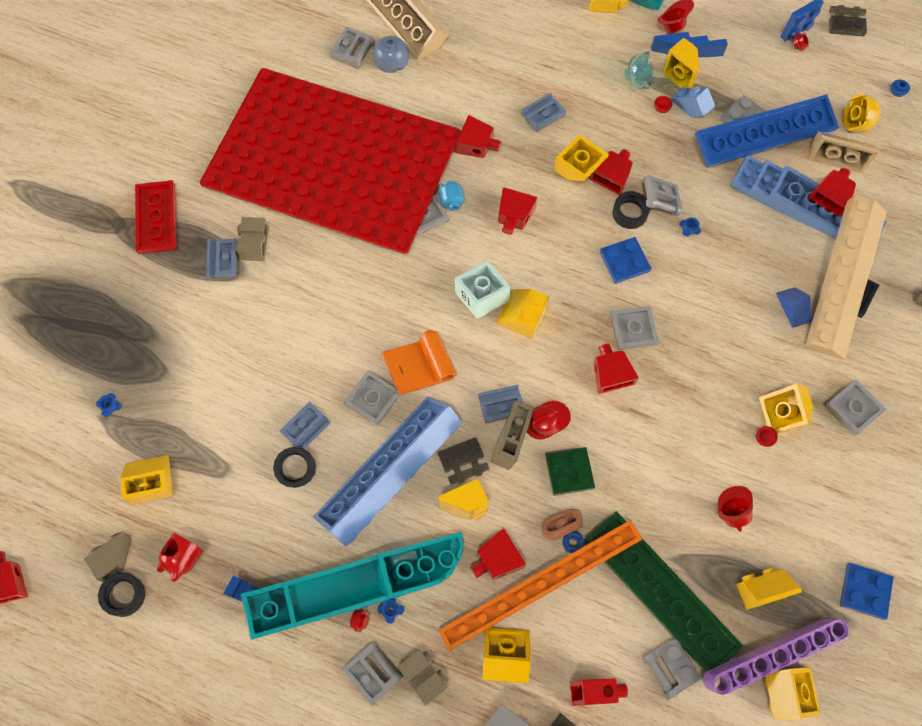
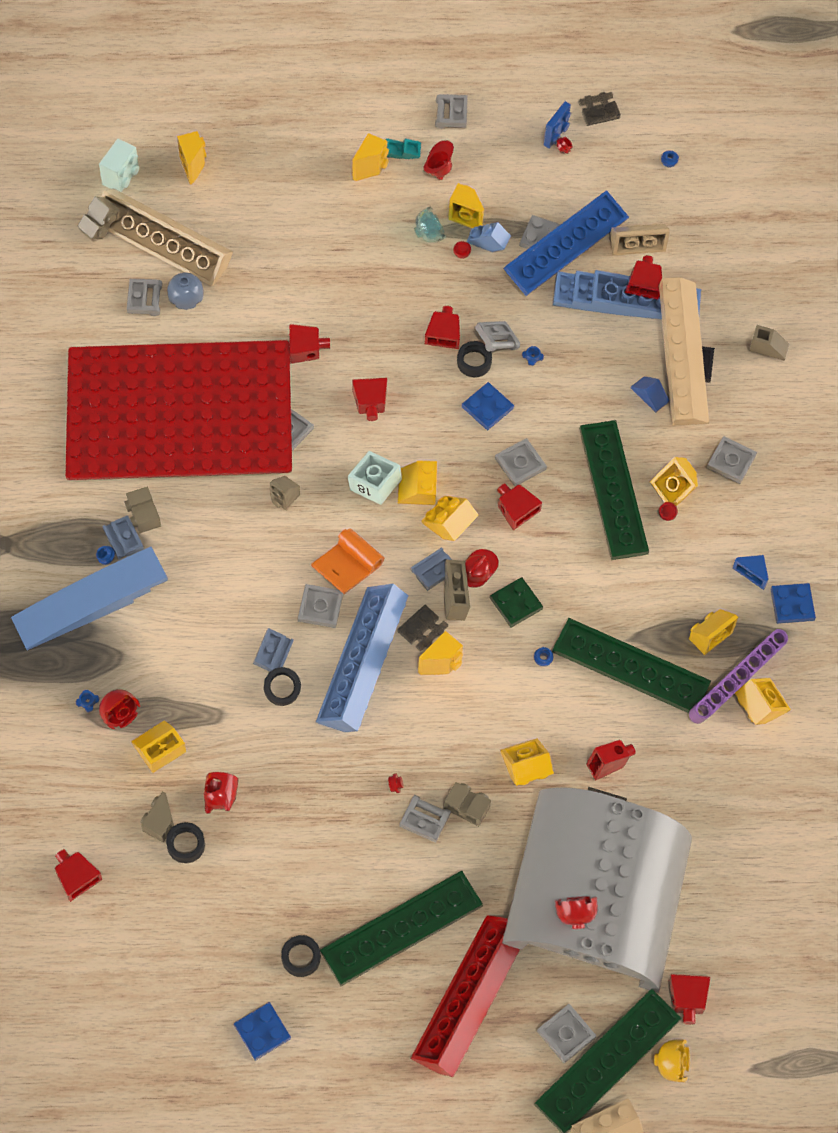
camera: 25 degrees left, 5 degrees down
red plate [135,180,177,254] -> none
blue leg [223,575,259,602] -> none
teal slope [240,532,463,640] -> none
blue plate [377,598,404,624] -> none
orange plate [438,520,642,651] -> none
dark azure head [439,181,465,211] -> none
red torso [470,528,526,581] -> none
sand blue plate [521,93,566,132] -> none
nougat plate [541,509,583,540] -> none
yellow slope [554,134,609,181] -> none
light grey plate [642,638,702,700] -> none
blue slope [651,32,728,58] -> none
red piece [718,486,753,532] -> none
yellow cylinder [842,94,881,132] -> none
none -> medium blue slope [11,547,168,650]
none -> blue plate [96,546,115,565]
none -> red cylinder [99,689,140,729]
none -> dark tan slope [270,476,300,510]
none -> yellow slope [421,496,478,541]
none -> dark green plate [579,420,649,560]
none -> blue slope [732,555,769,590]

